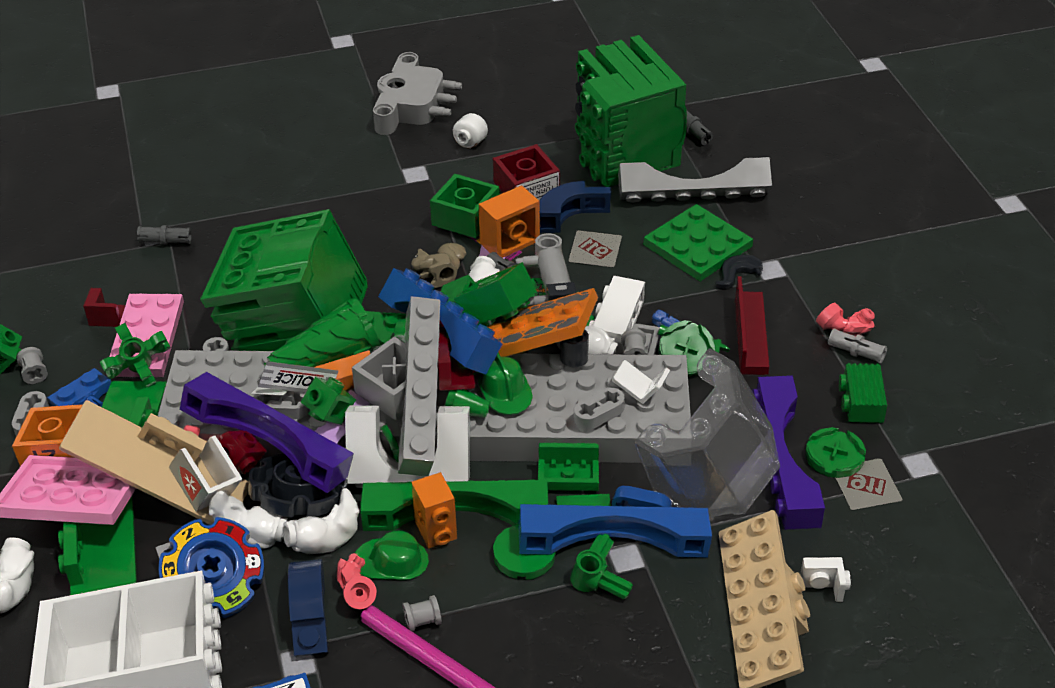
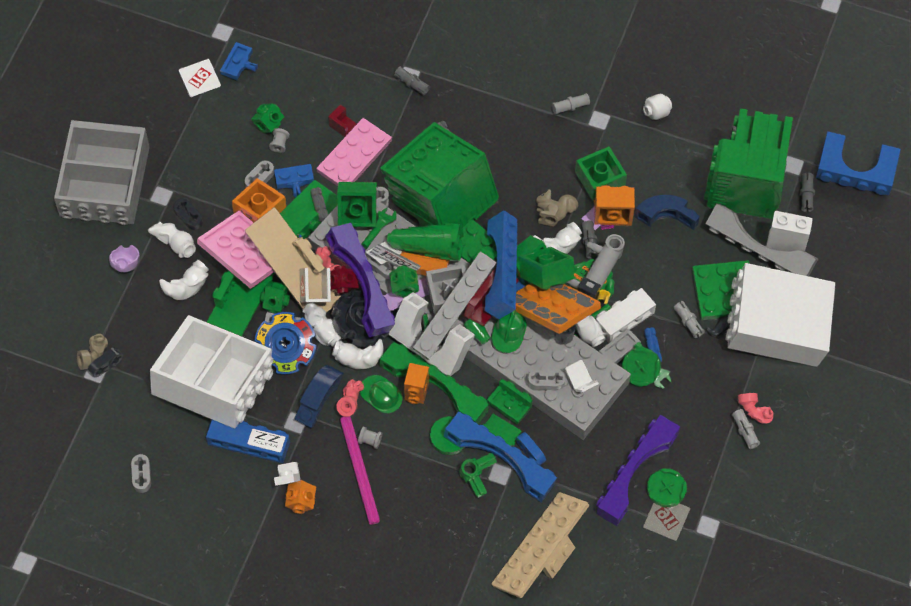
camera: 35 degrees right, 20 degrees up
green pin [100,323,171,387] -> none
light grey piece [373,52,462,135] -> none
dark red brick [493,144,560,200] -> none
clear smoke sticker [568,230,622,267] -> none
light grey bush [621,329,648,355] -> none
clear windscreen [634,348,781,520] -> none
dark red panel [735,276,769,375] -> none
white bracket [800,557,851,602] -> none
green brick [839,363,887,423] -> none
none -> green brick [261,281,290,313]
none -> dark grey axle [311,187,328,222]
none -> green brick [337,182,377,227]
none -> green piece [361,208,397,249]
none -> light grey pin [552,93,590,114]
none -> light grey pin [674,301,705,338]
none -> white container [726,263,835,367]
none -> white panel [766,211,812,251]
none -> blue arch [816,131,900,195]

